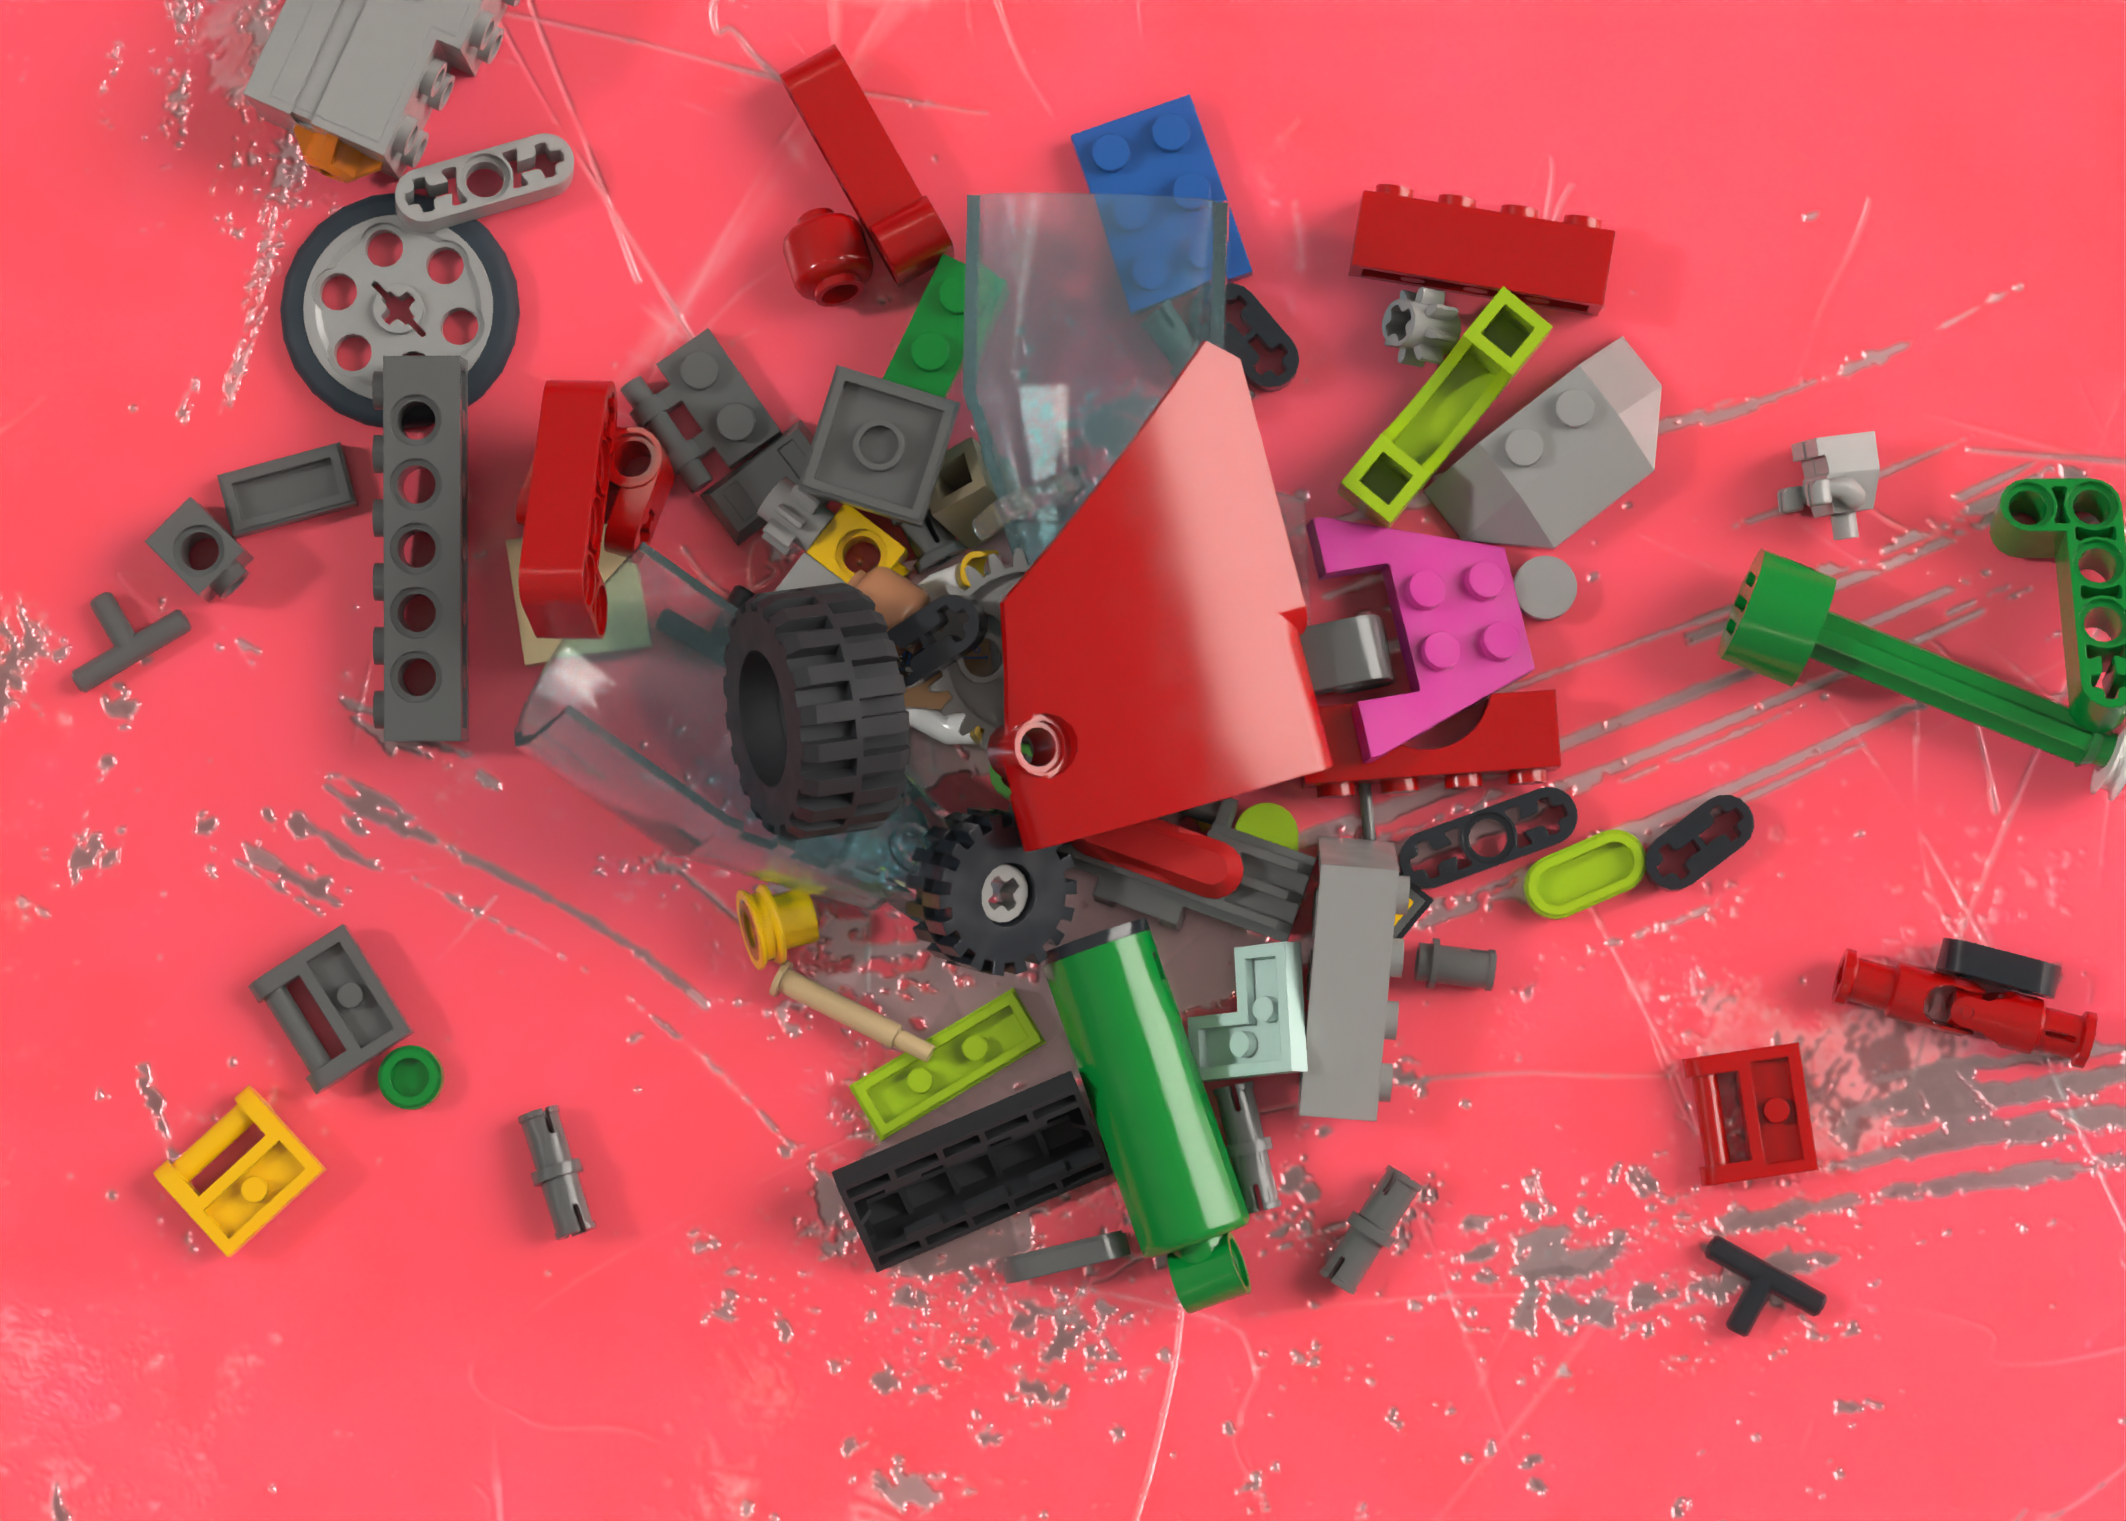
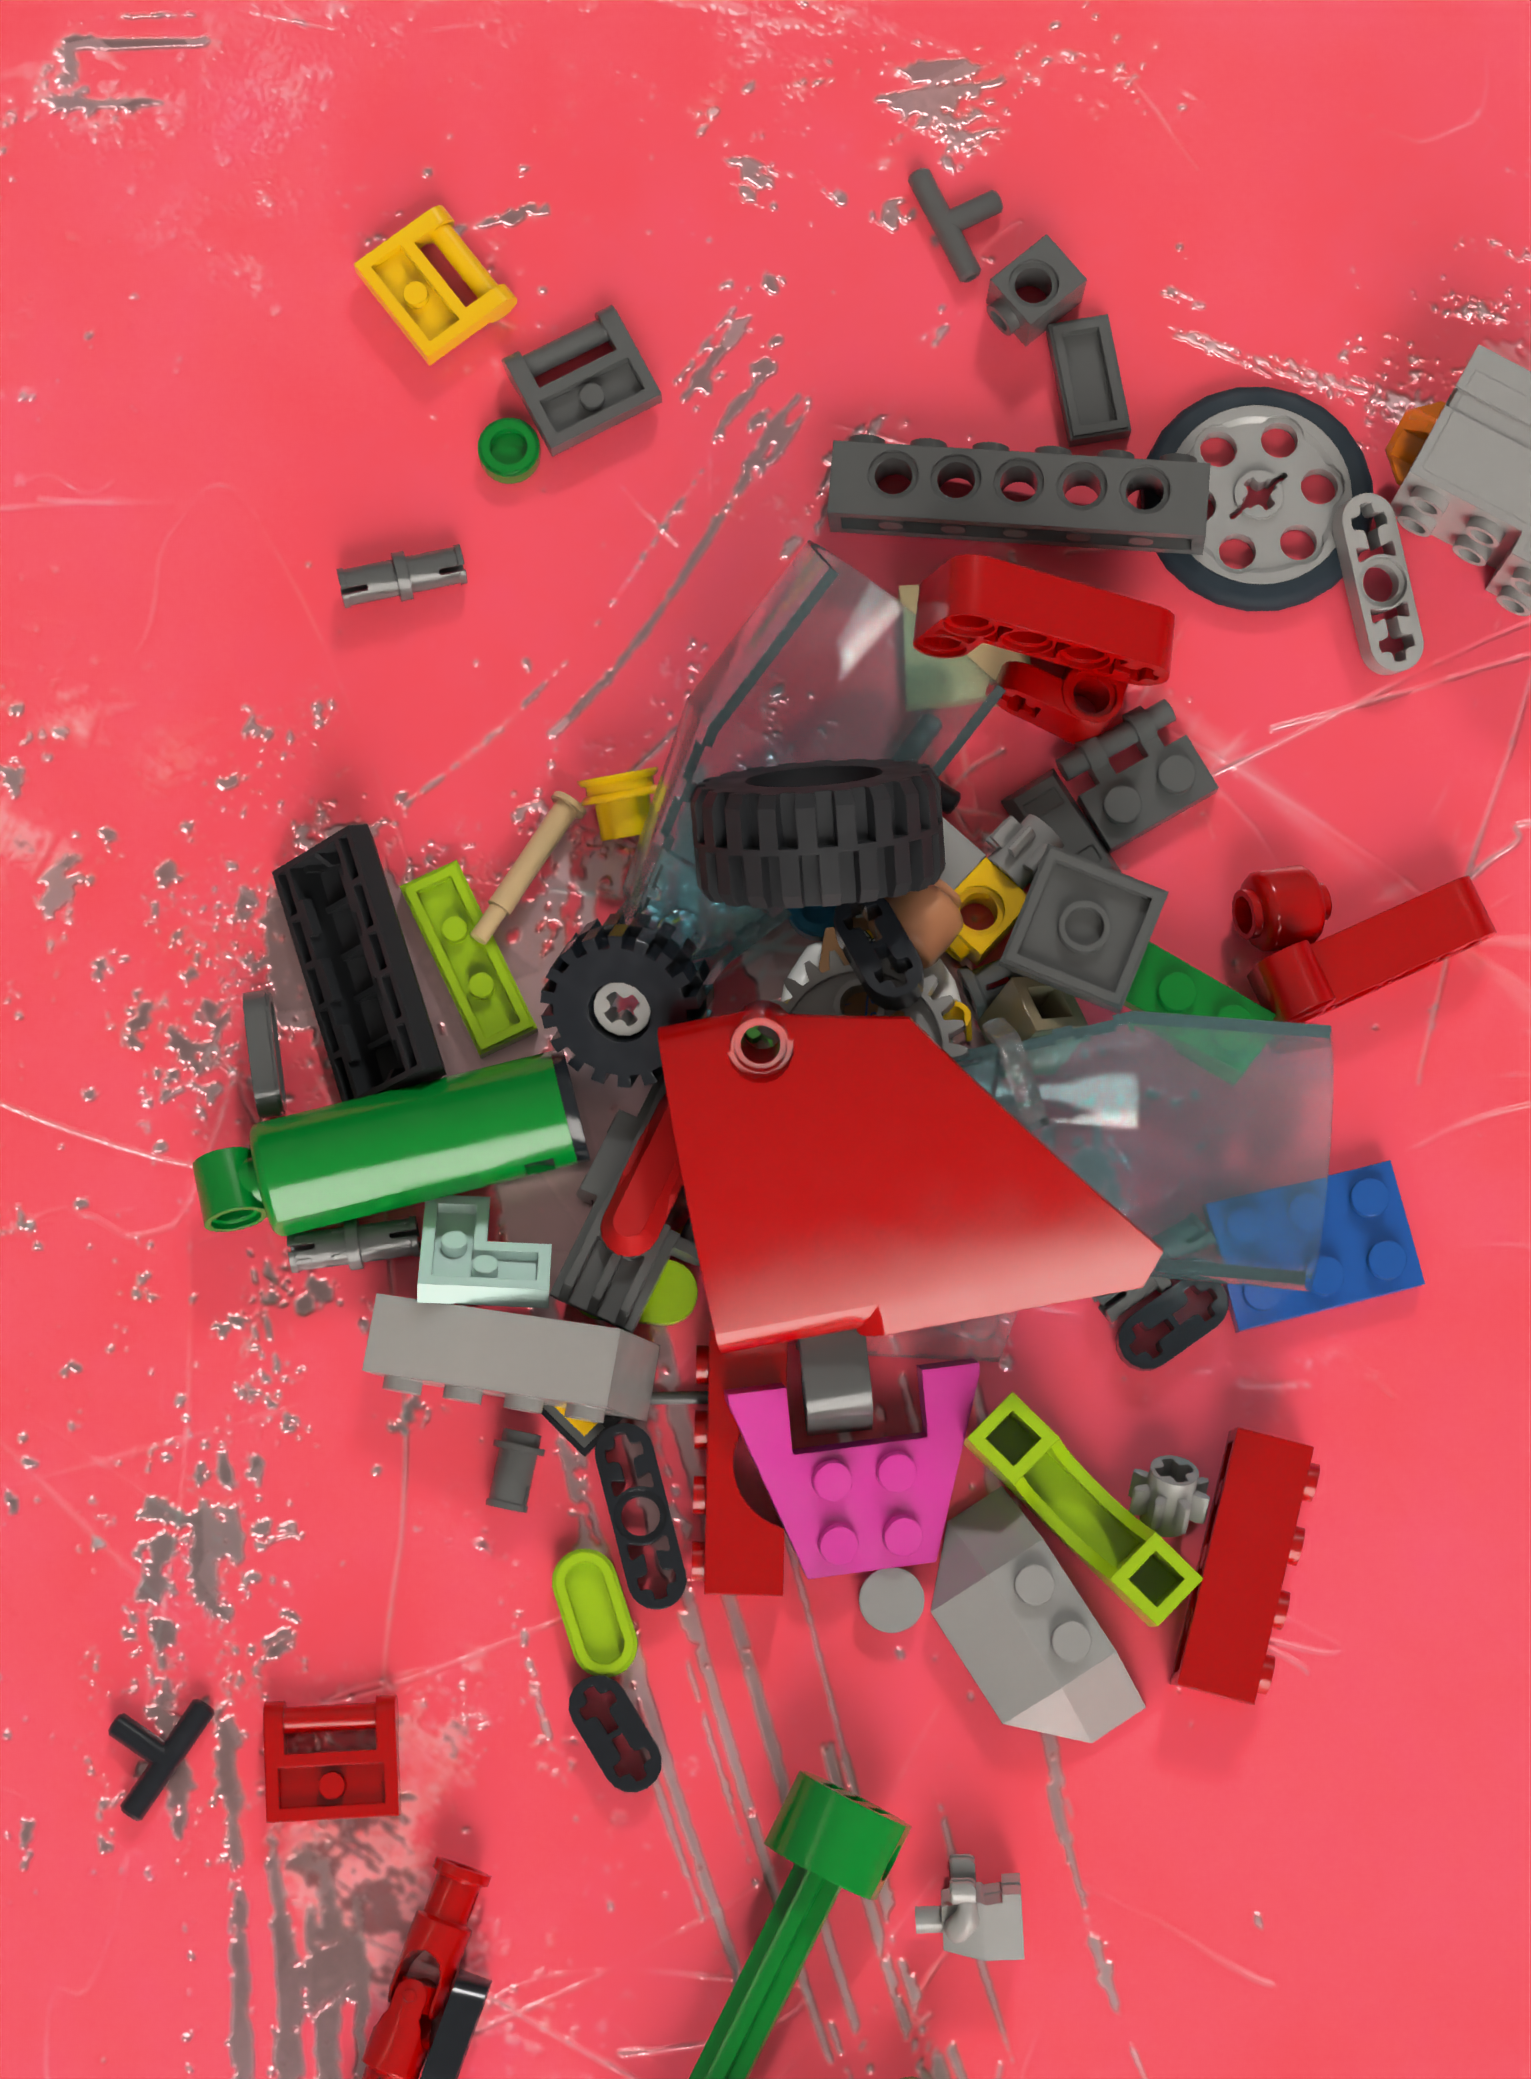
camera: 90 degrees right, 5 degrees down
dark grey pin [1319,1164,1423,1295] -> none

